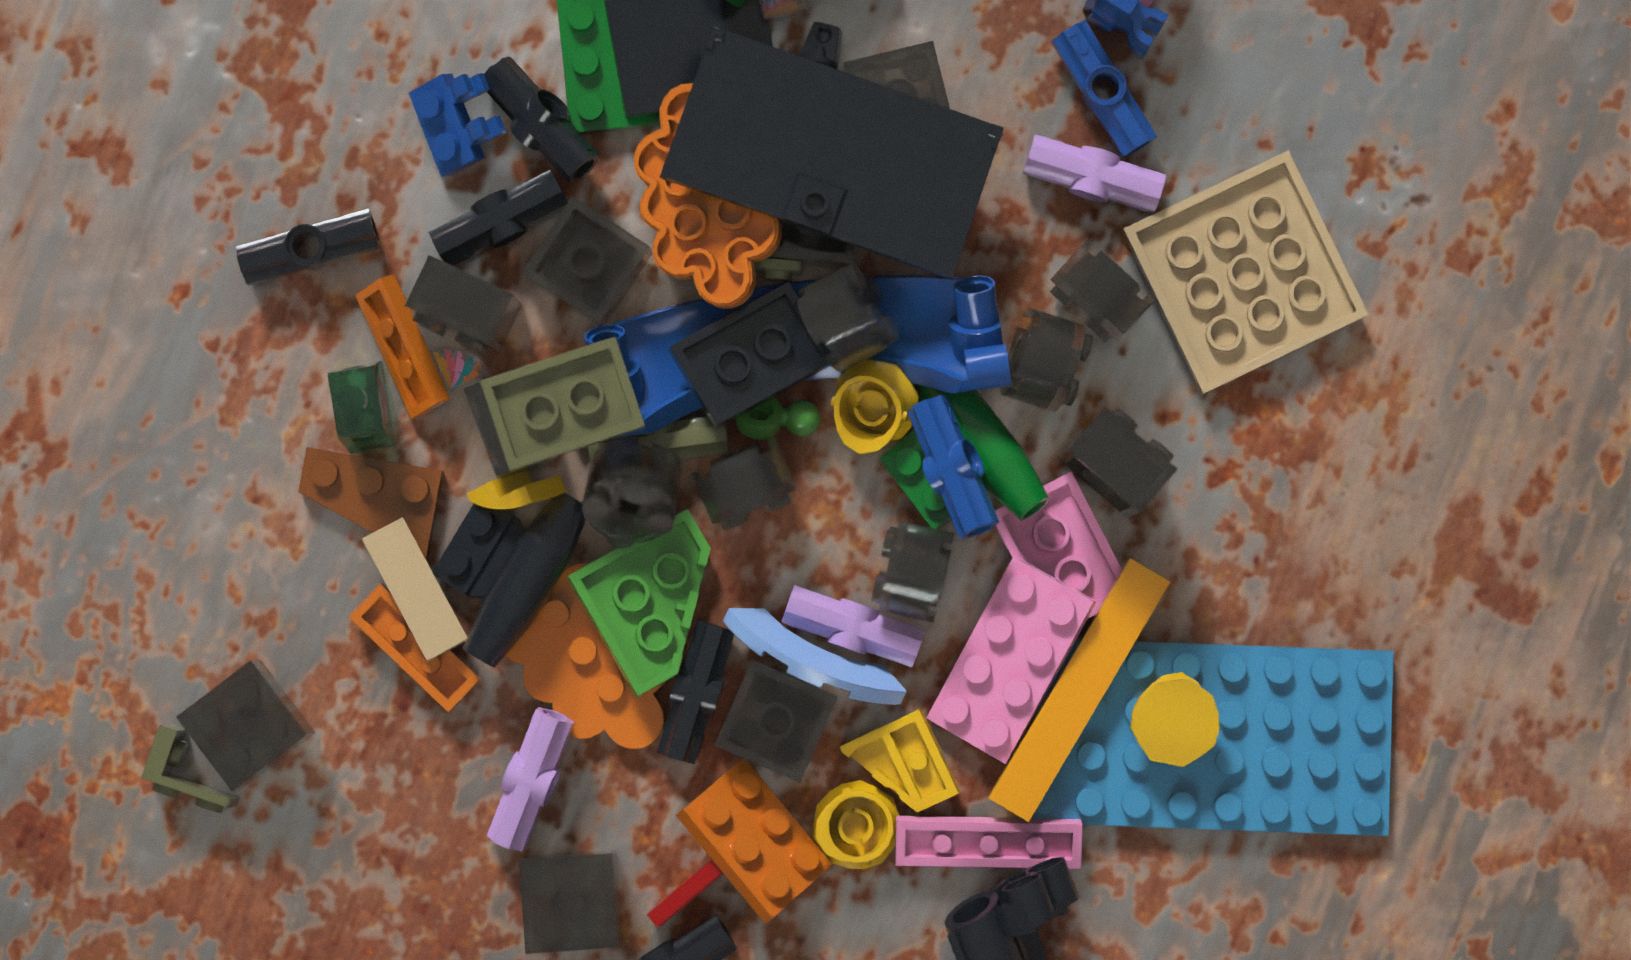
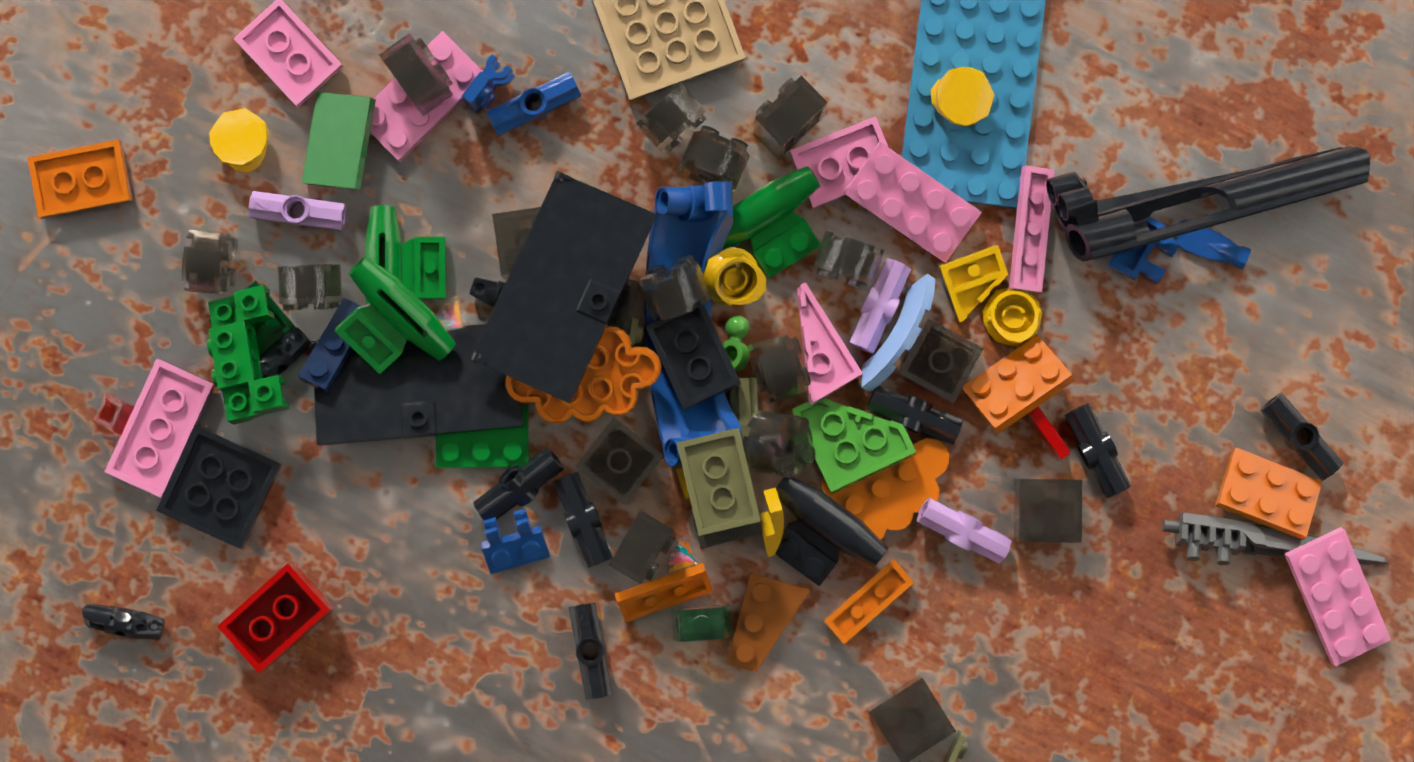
camera: 90 degrees left, 0 degrees up
tan tile [362,517,467,662] -> none
blue piece [908,395,1000,539] -> none
light orange tile [988,558,1170,822] -> none
lavender piece [1023,135,1166,214] -> none
none -> bright pink wing [797,282,863,405]

